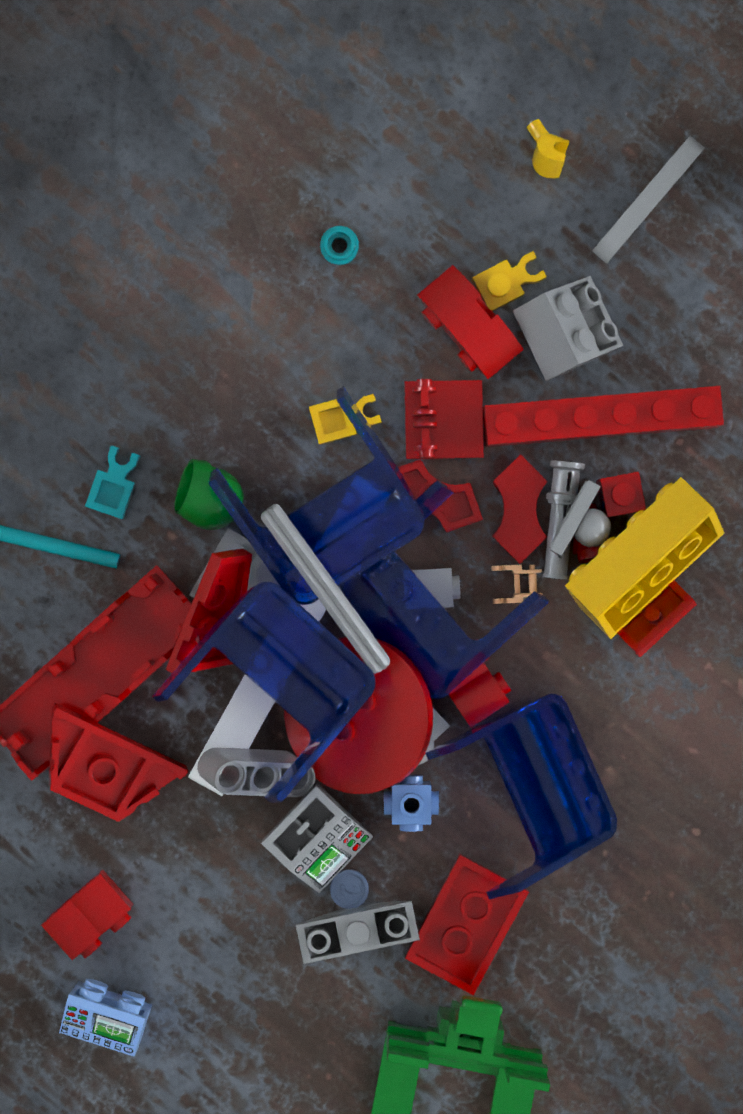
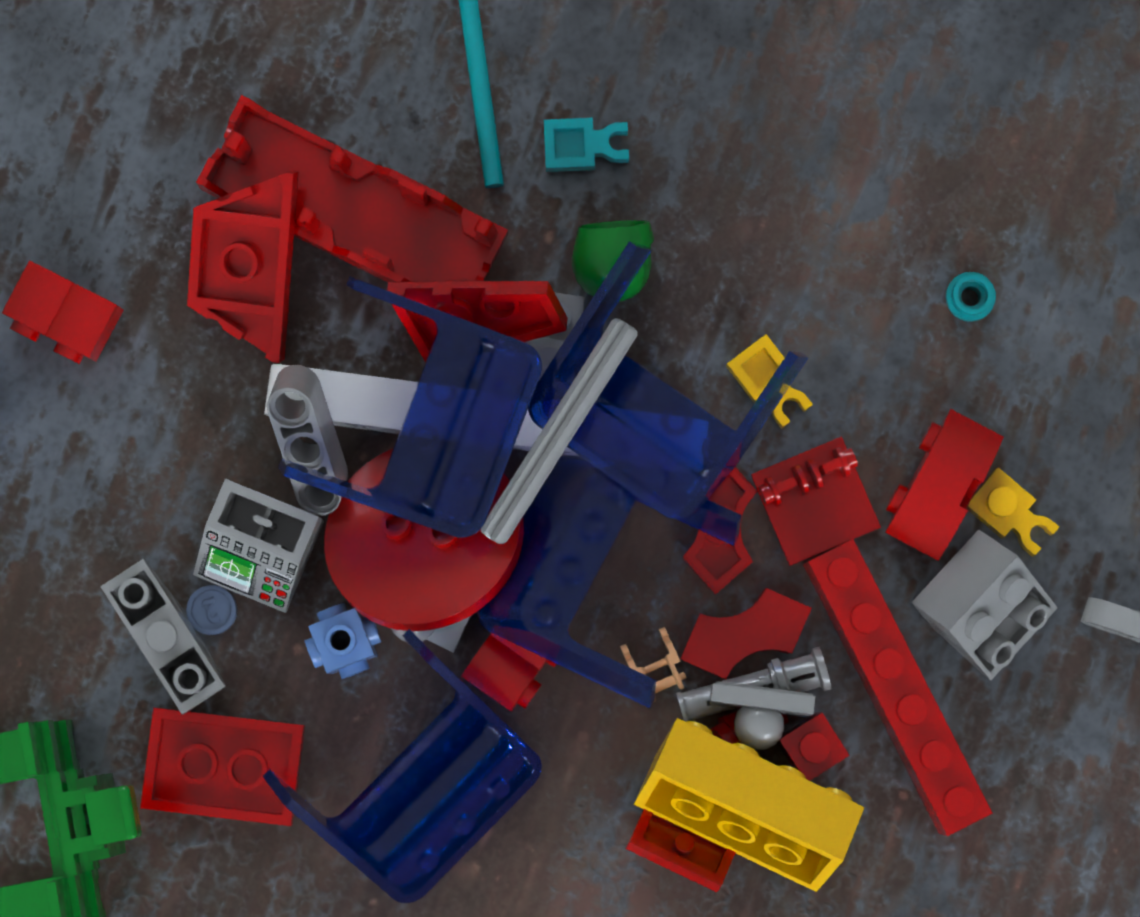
camera: 70 degrees right, 5 degrees down
light grey brick [404,568,460,610] -> none

